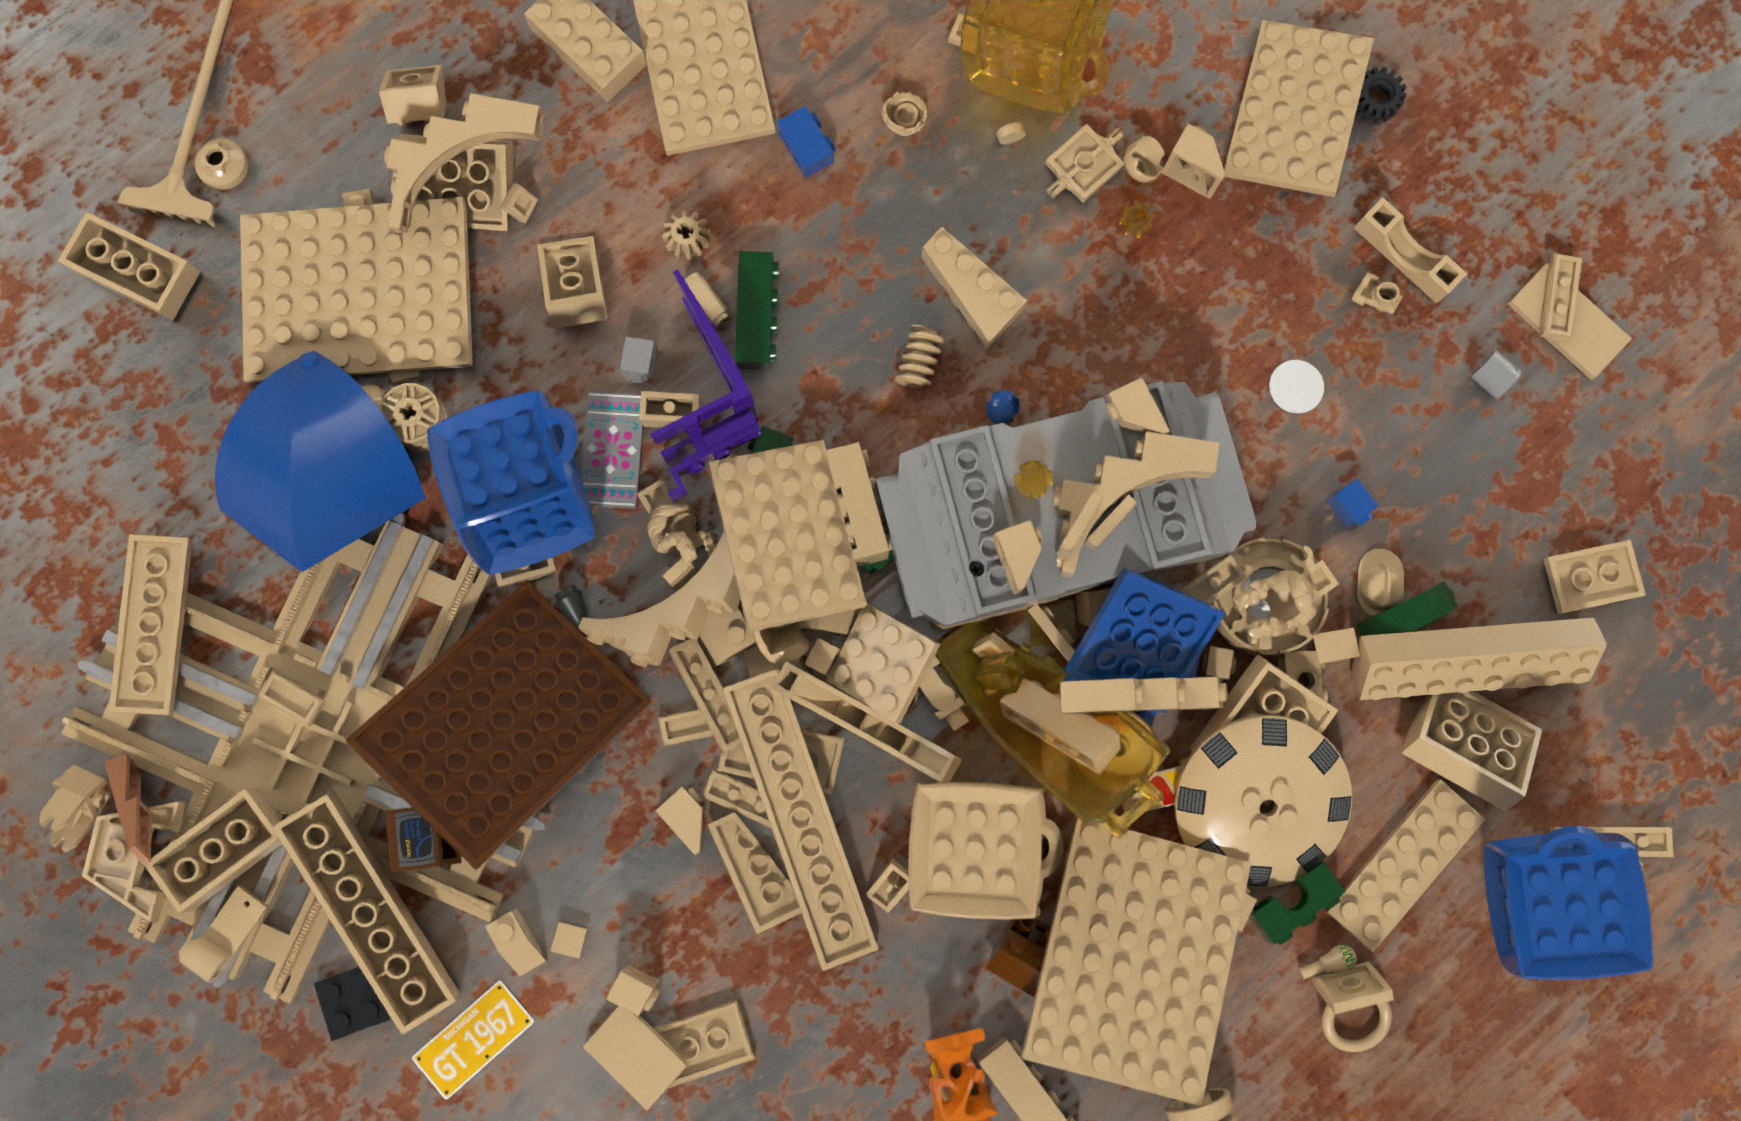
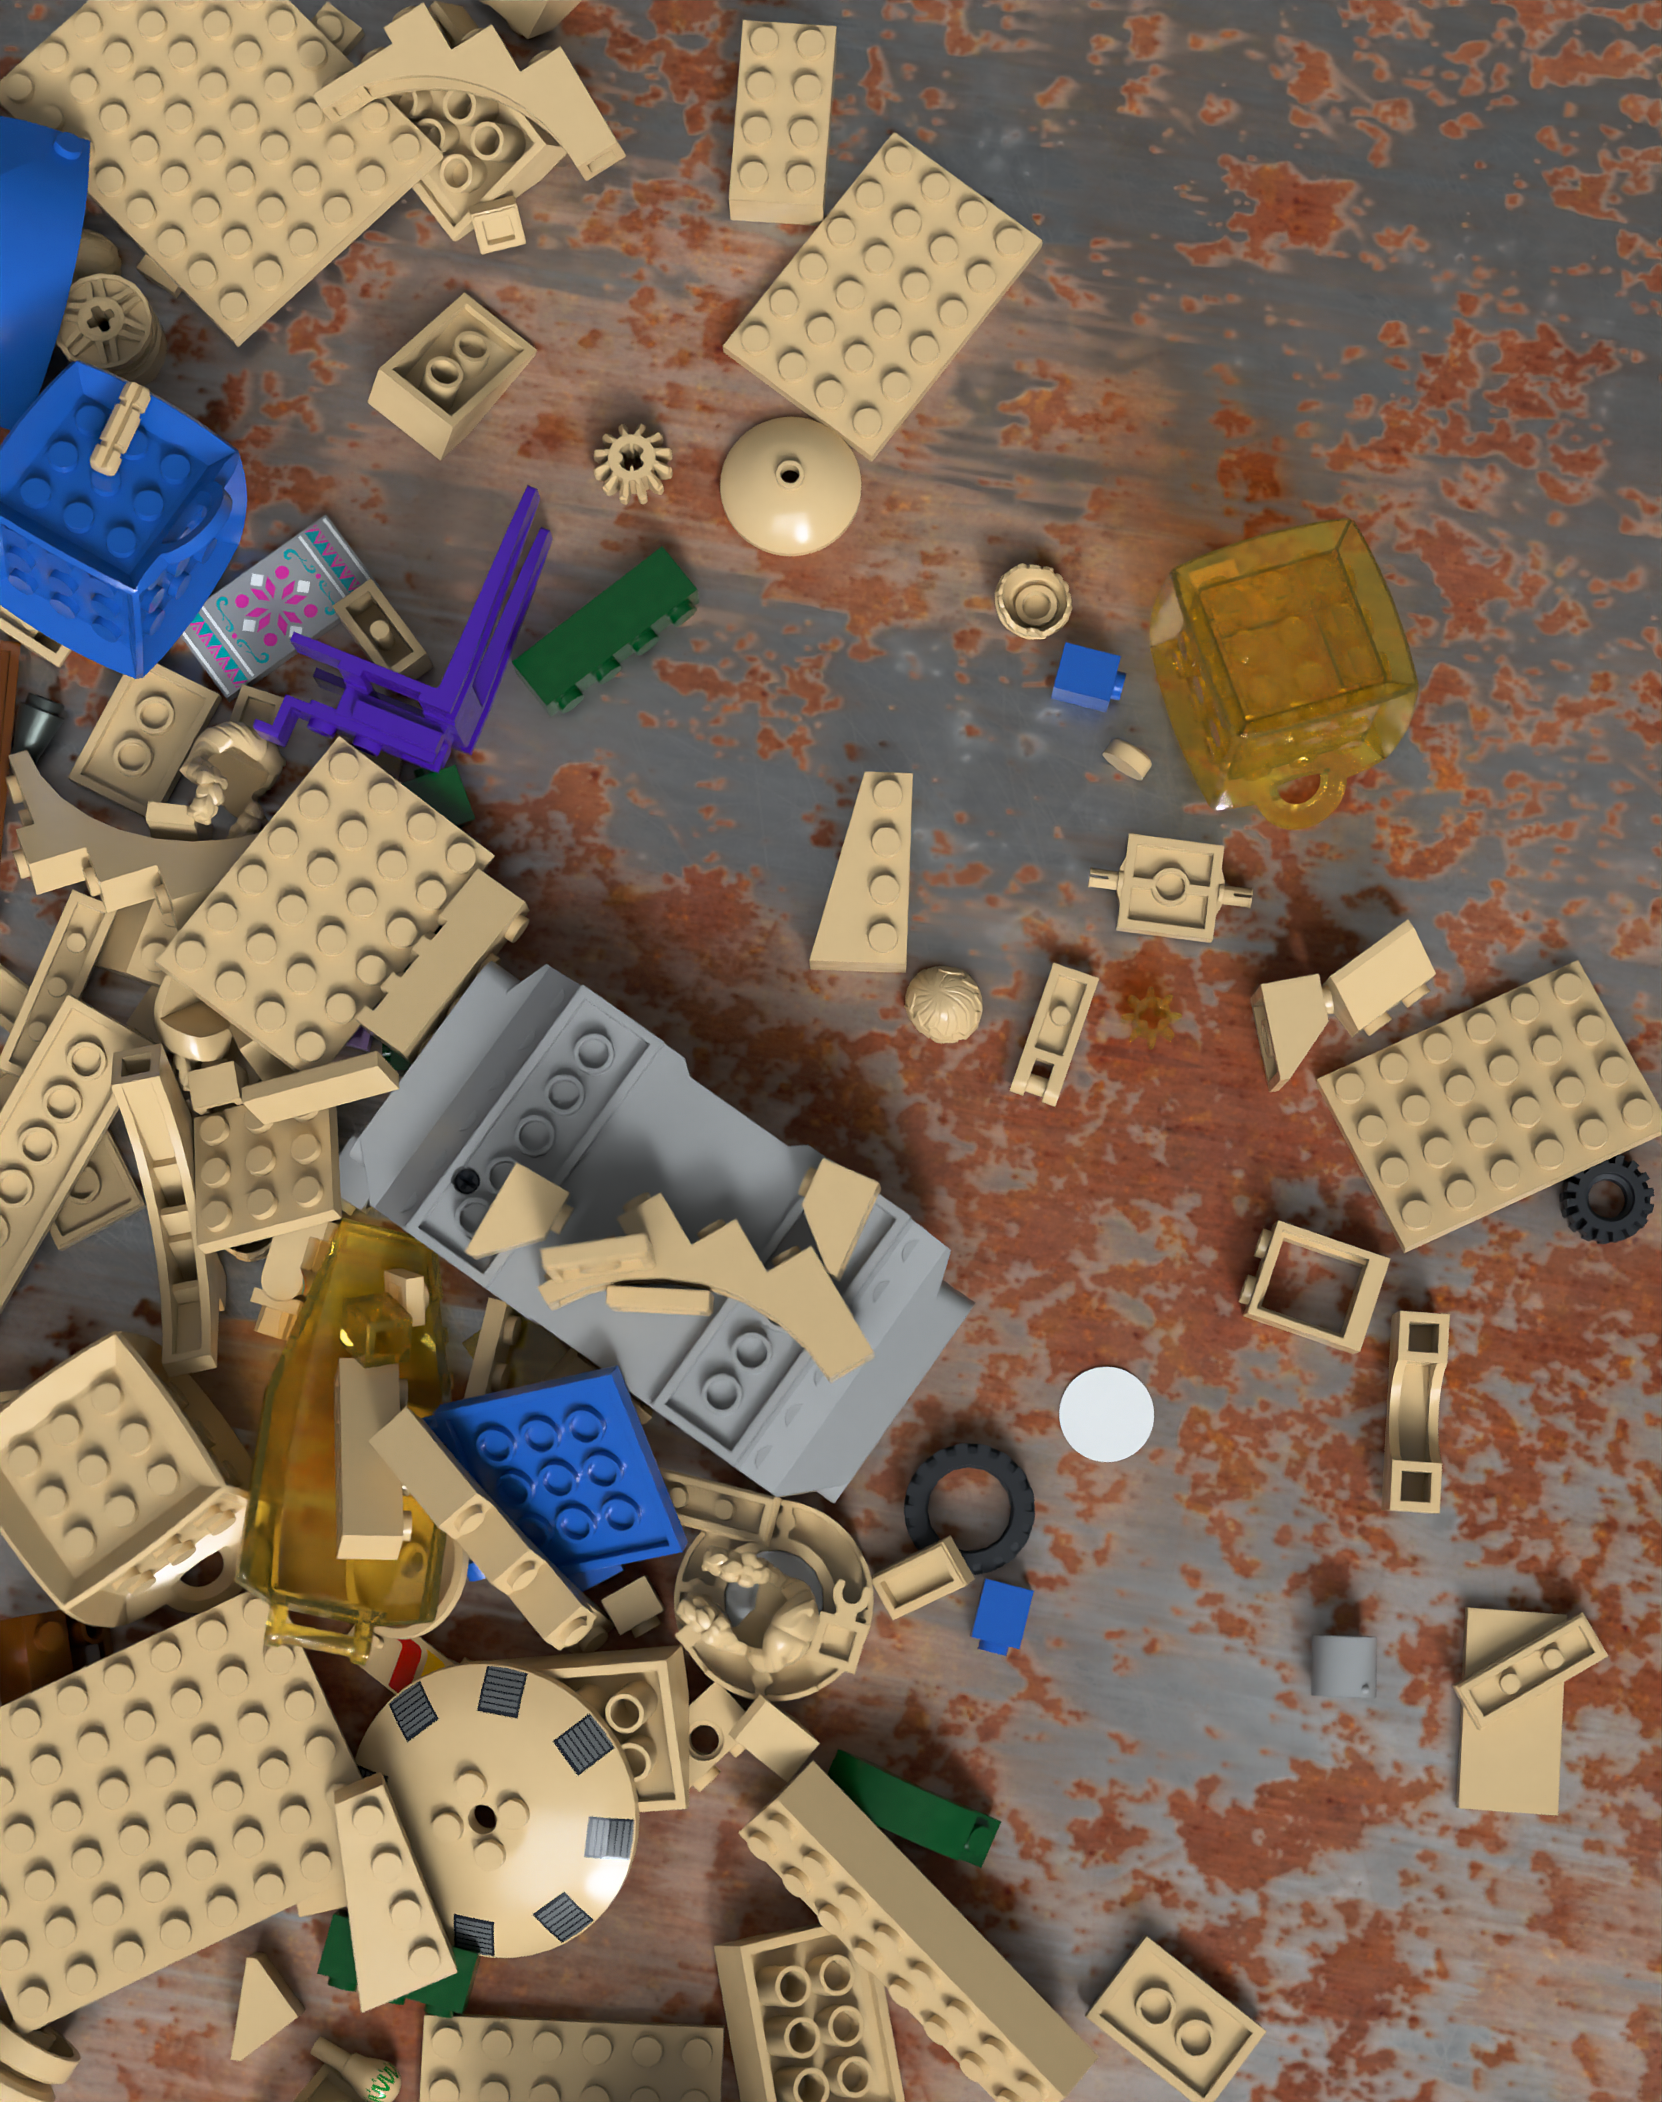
camera: 60 degrees right, 0 degrees up
light grey brick [619,336,657,383] -> none
tan piece [685,272,732,329] -> none
blue brick [776,106,836,178] -> none
tan piece [895,325,944,389] -> none
blue piece [986,390,1019,425] -> none
clear yellow gear [1014,460,1054,498] -> none
tan hair [1124,136,1165,182] -> none
tan plate [1351,272,1403,315] -> none
tan piece [1357,549,1404,616] -> none
none -> tan plate [68,664,222,819]
none -> tan axle [90,382,151,476]
none -> tan slope [230,1952,306,2061]
none -> tan tile [242,1051,399,1125]
none -> tan wedge [334,1772,457,2013]
none -> tan dish [720,417,861,556]
none -> tan tile [871,1535,975,1620]
none -> tan hair [904,966,983,1044]
none -> black tyre [904,1443,1035,1575]
none -> tan plate [1010,963,1099,1107]
none -> blue brick [1051,642,1126,712]
none -> tan window [1238,1220,1390,1354]
none -> tan slope [1322,920,1436,1037]

